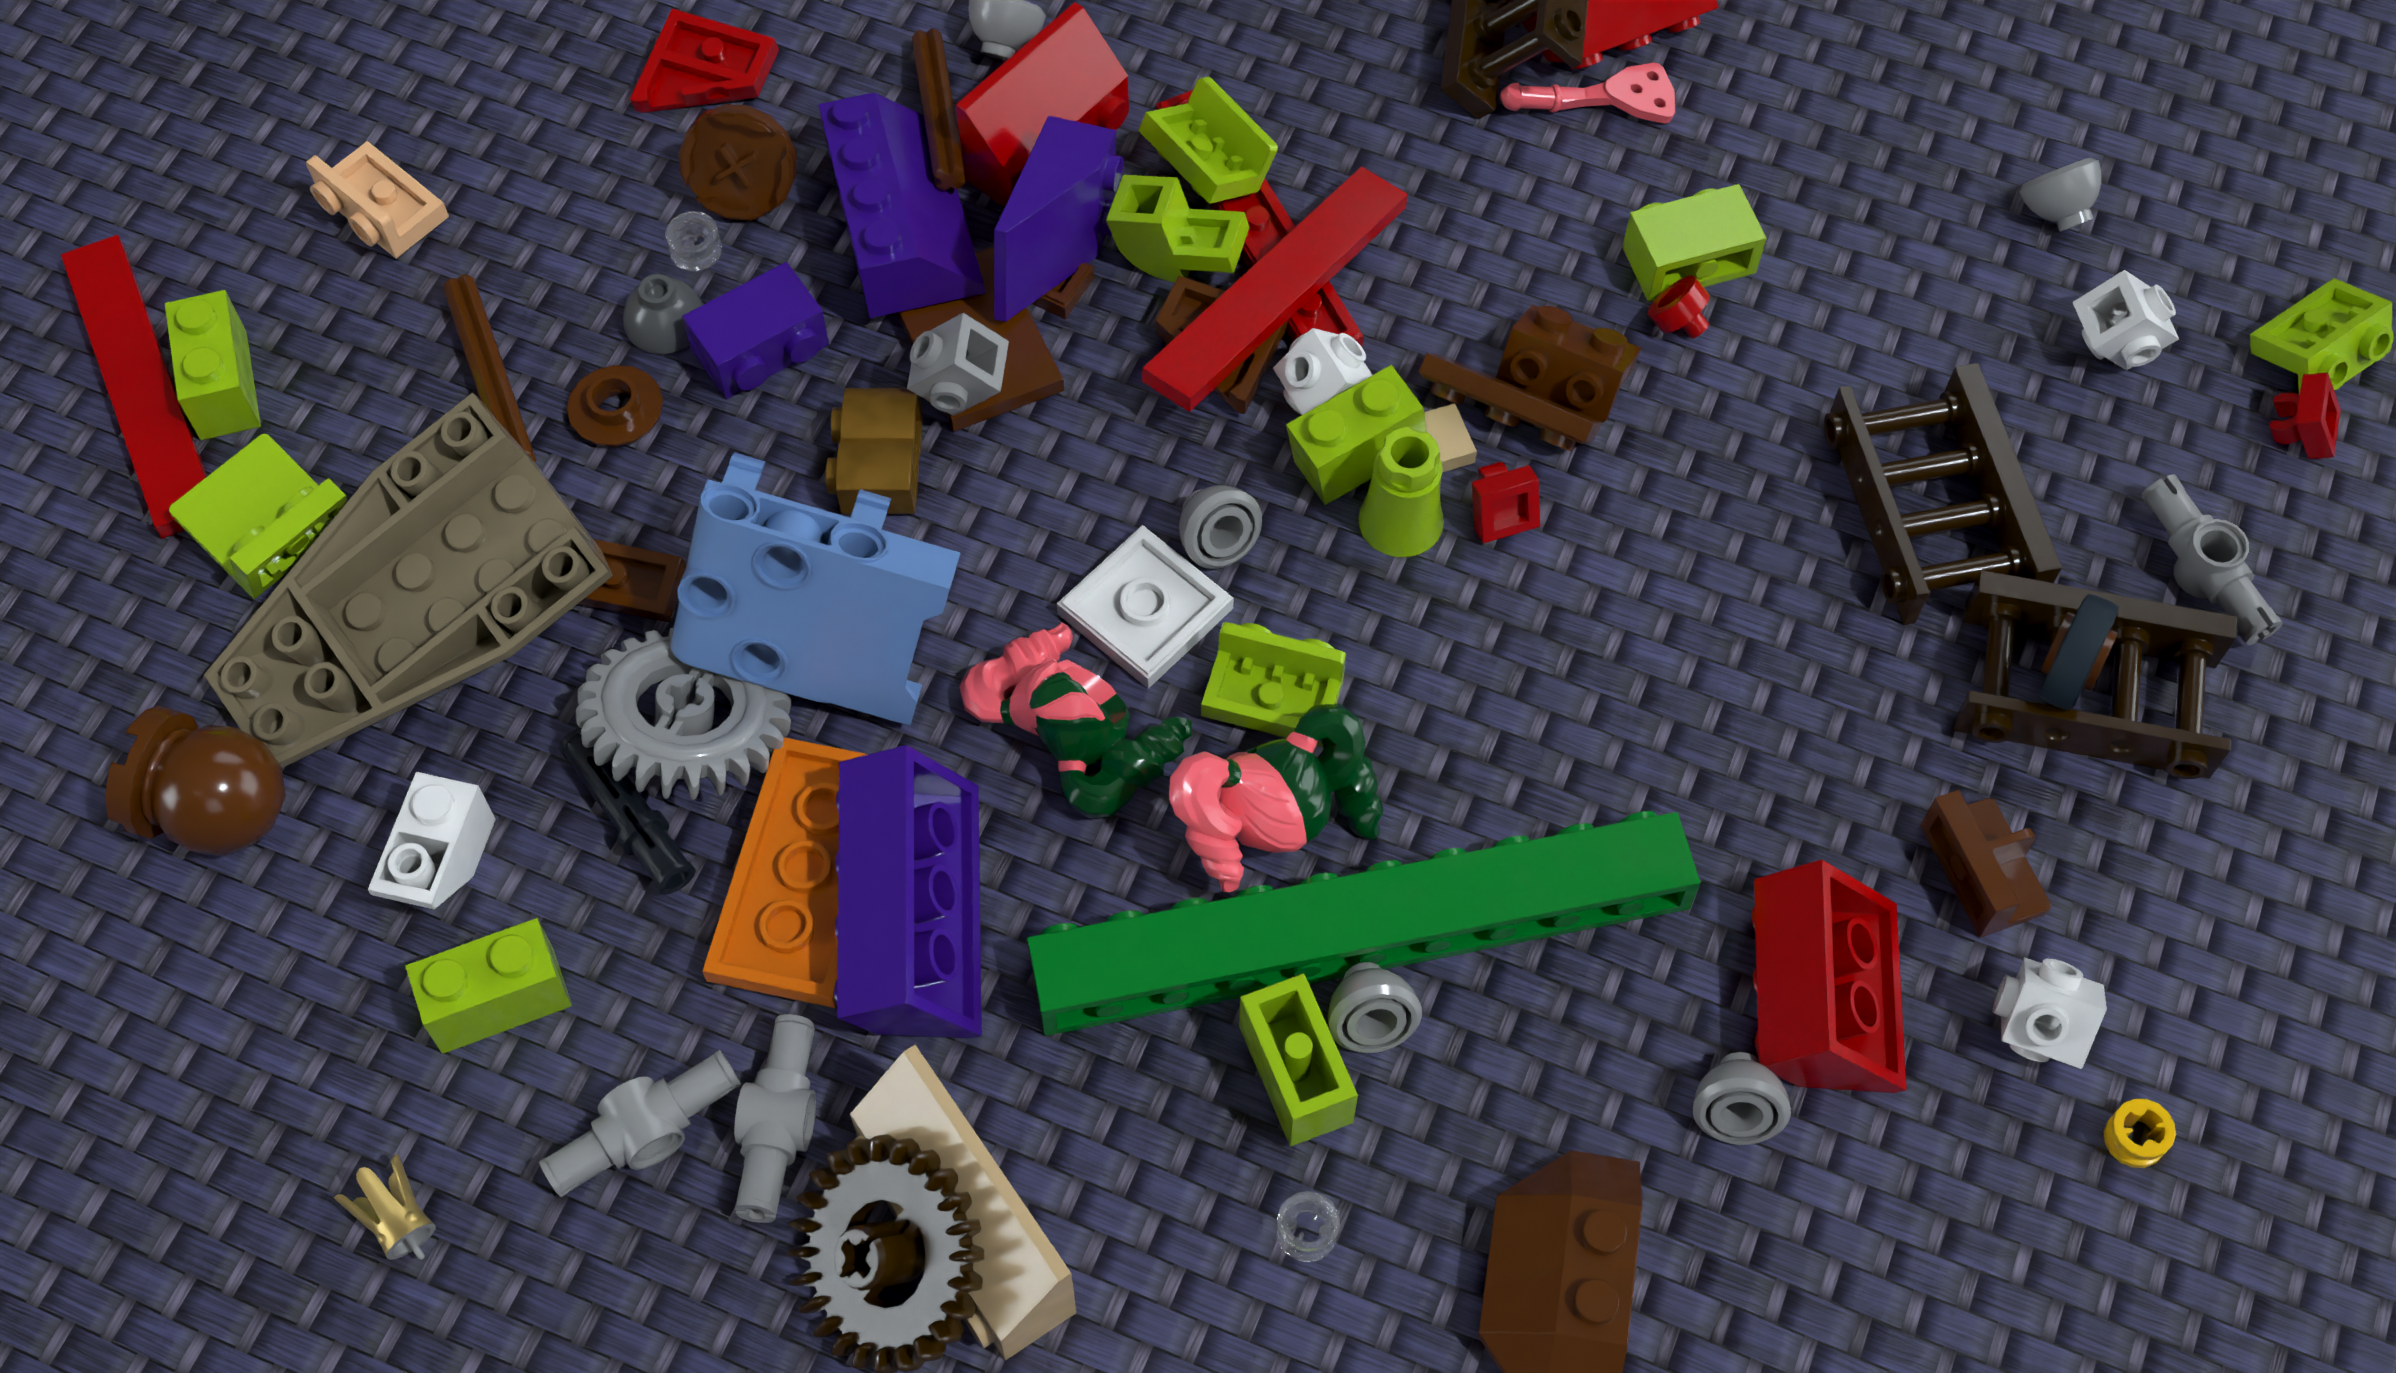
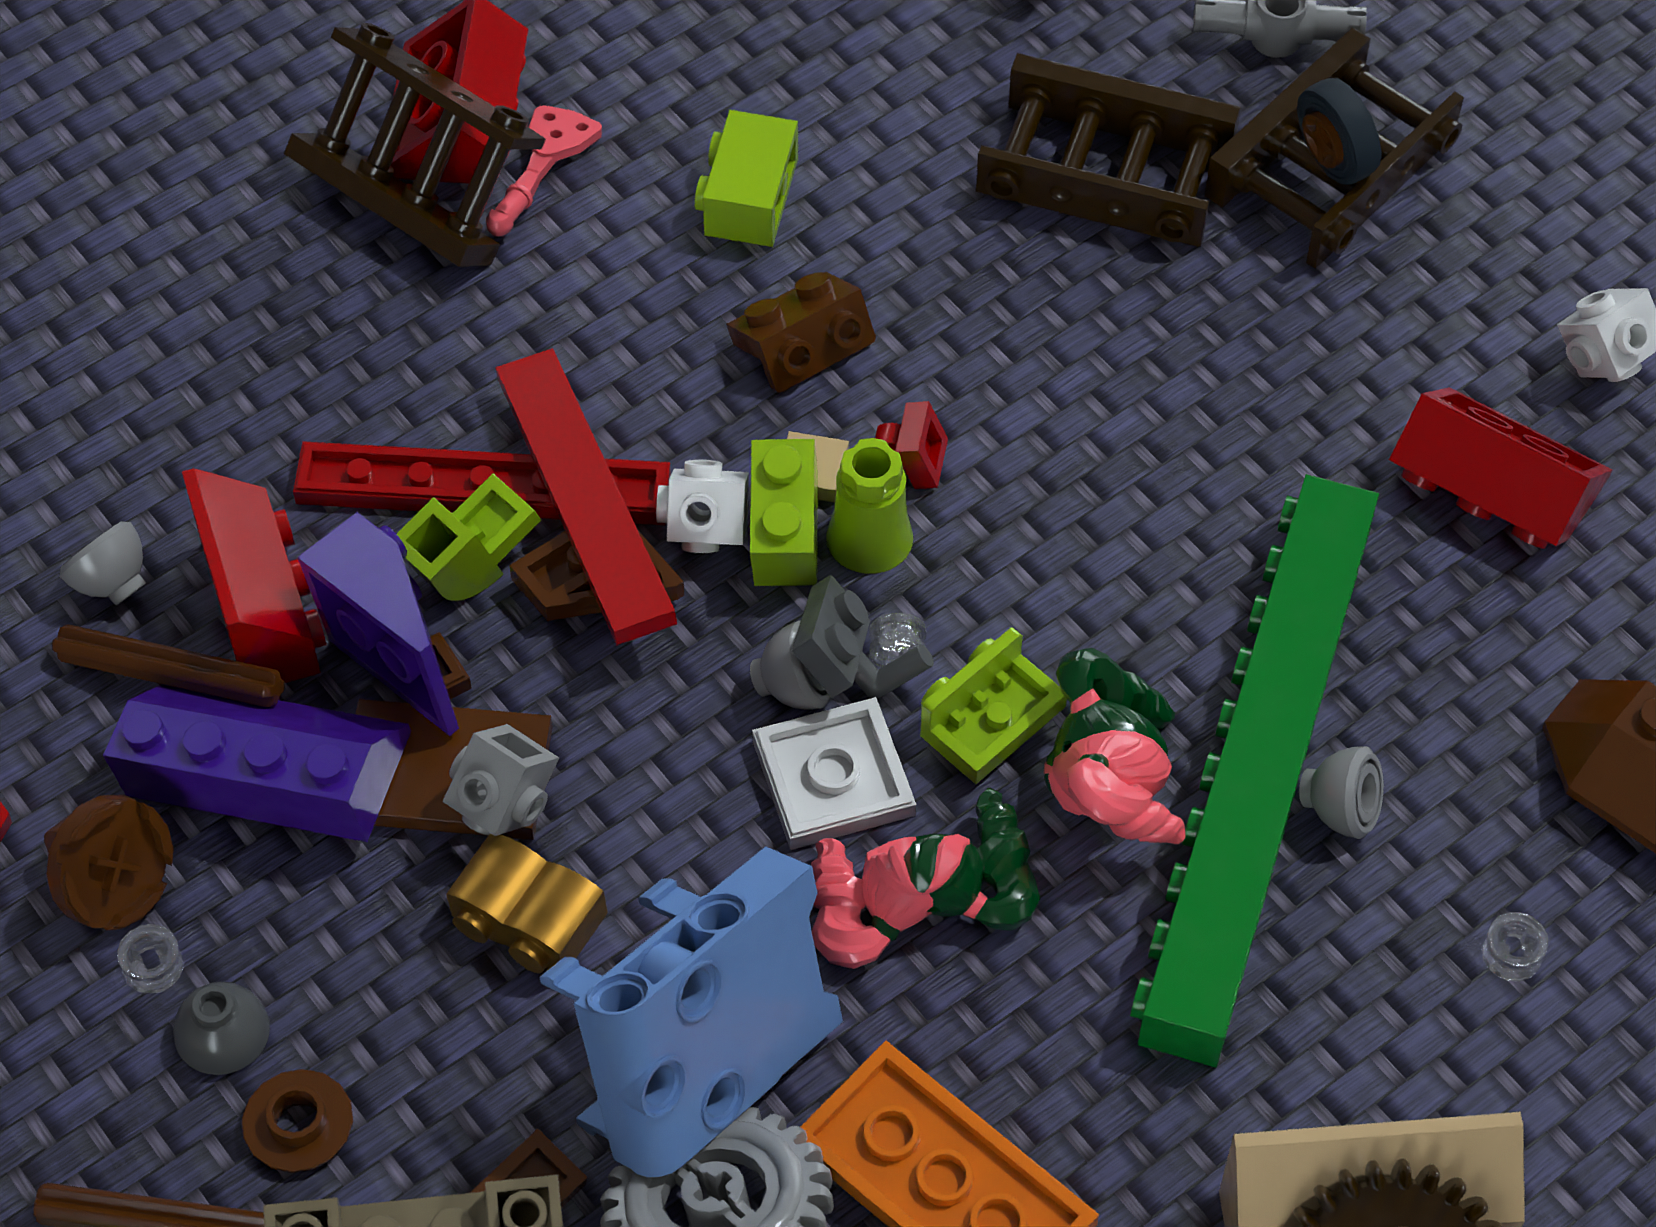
camera: 60 degrees left, 5 degrees down
dark purple brick [682,261,829,399] -> none
dark purple slope [834,745,982,1038] -> none
lime bracket [1138,76,1278,204] -> none
lime brick [1239,973,1358,1147] -> none
reddish brown tile [1419,353,1602,451] -> none
red tile [1647,275,1710,339] -> none
light grey brick [1693,1052,1791,1145] -> none
reddish brown panel [1920,790,2051,938] -> none
none -> dark grey plate [792,575,934,699]
none -> clear bush [869,613,927,667]

